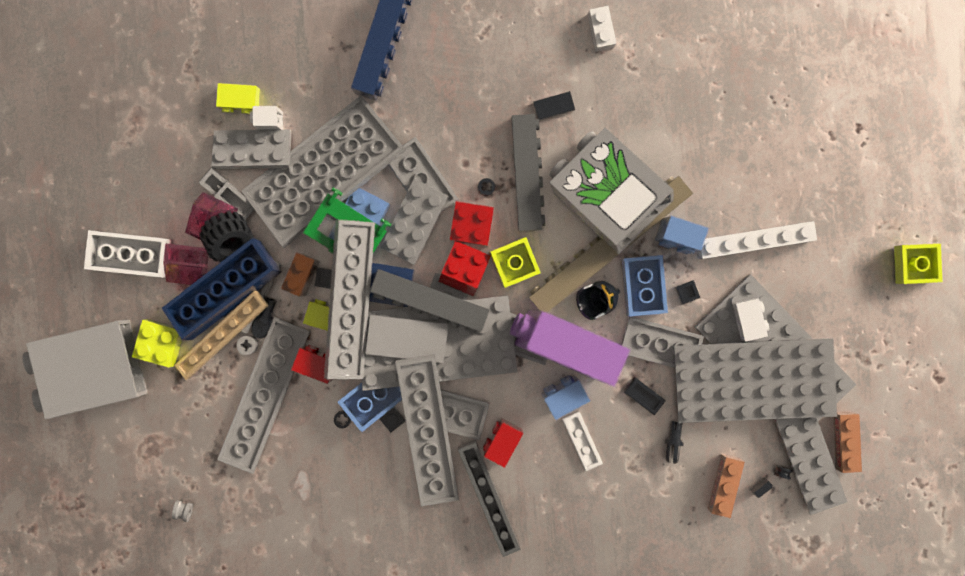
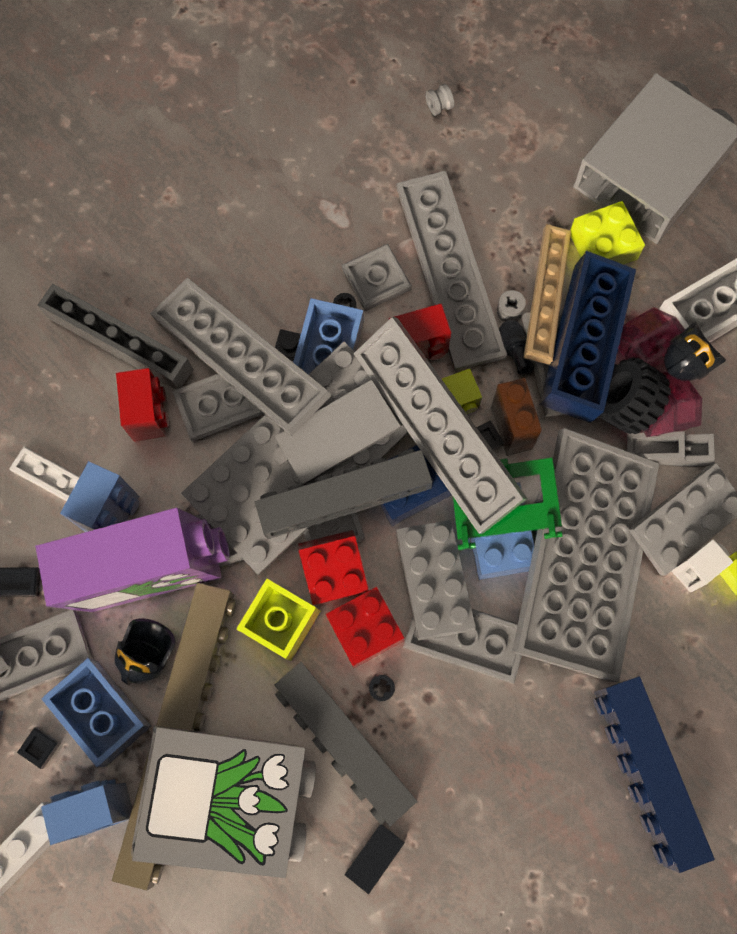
camera: 145 degrees right, 15 degrees down
none -> light grey tile [341,244,412,311]
none -> black helmet [664,321,726,381]

